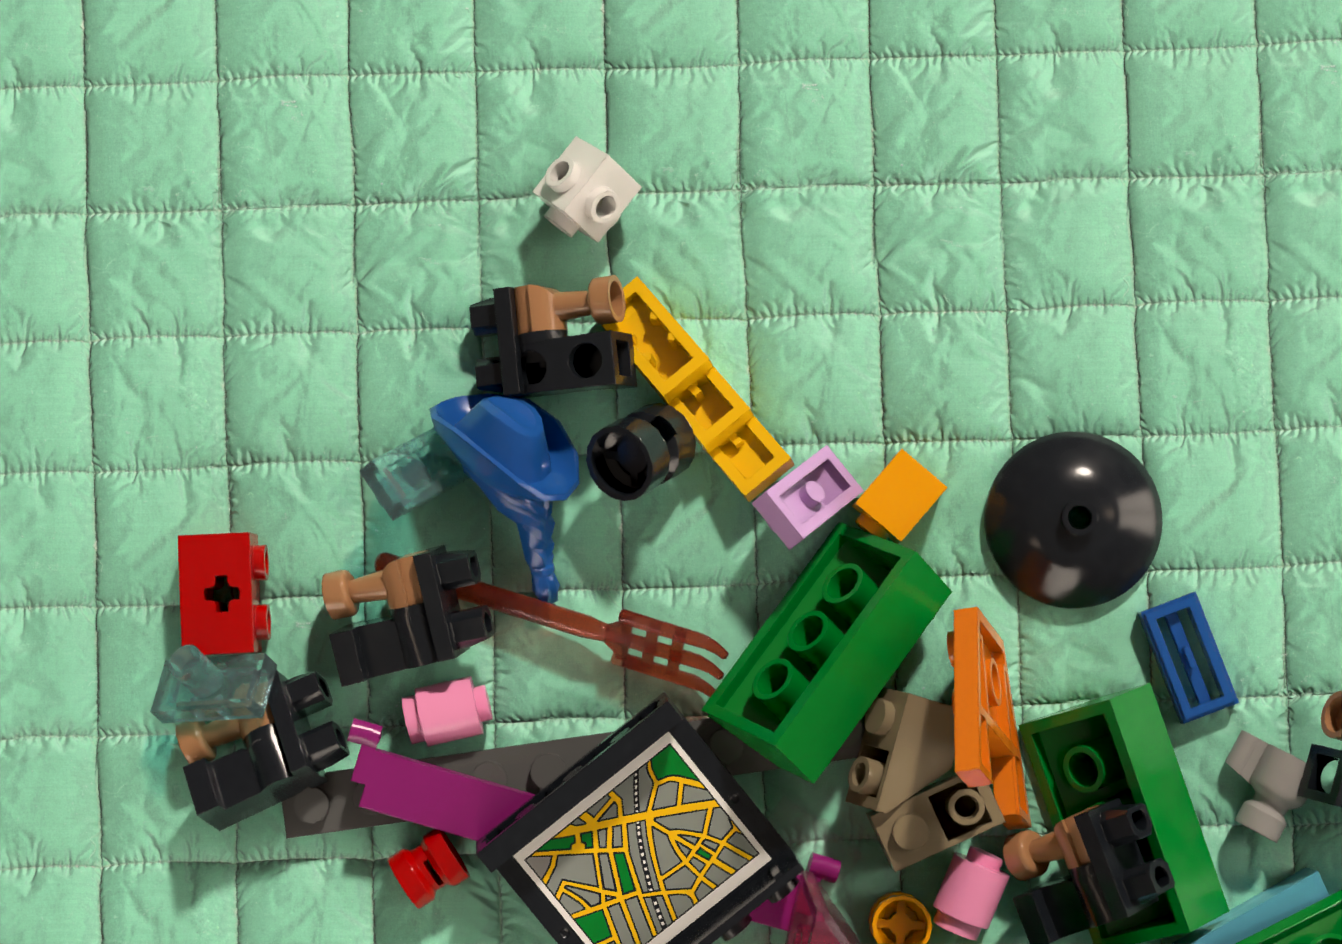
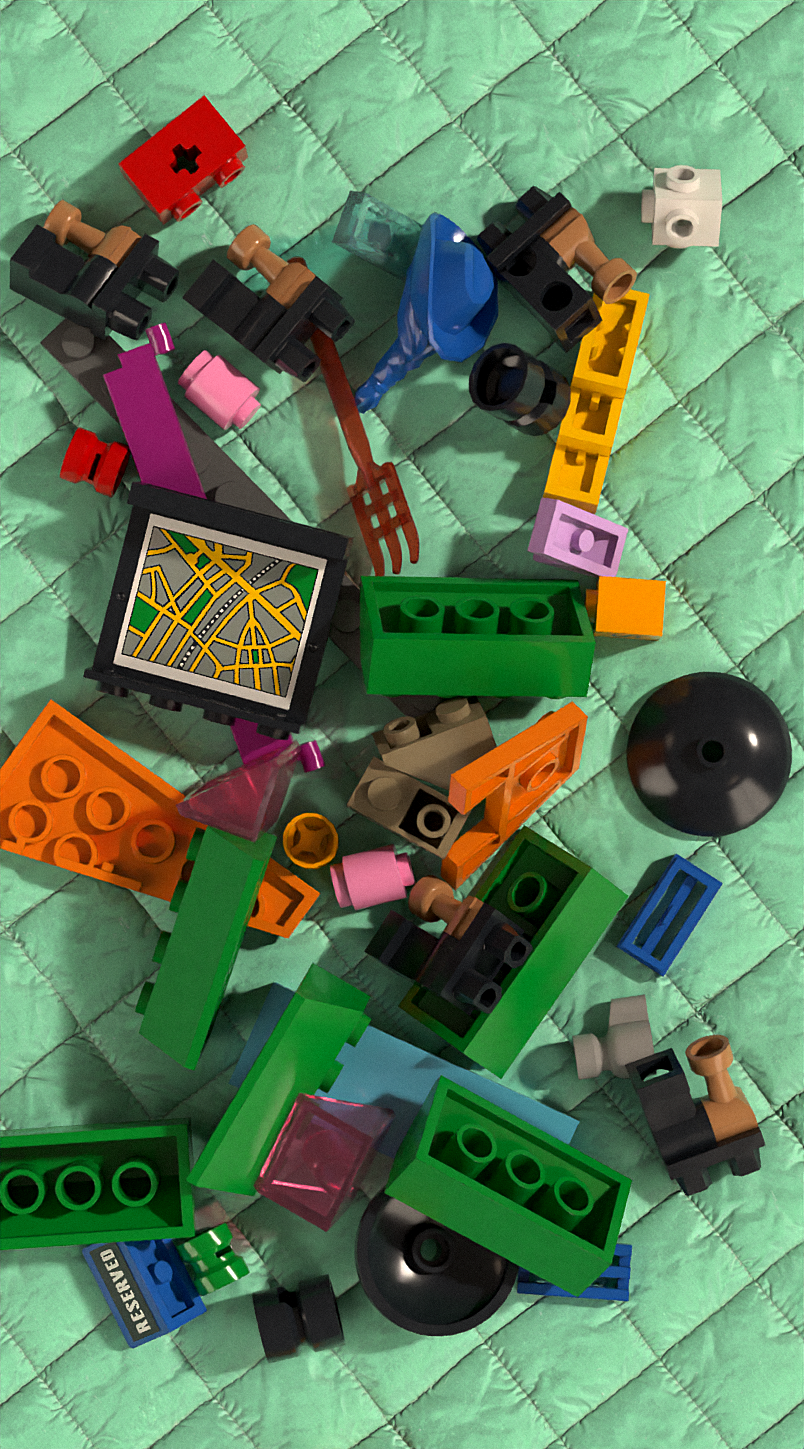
camera: 55 degrees right, 0 degrees up
clear light blue tile [150,645,277,723] -> none

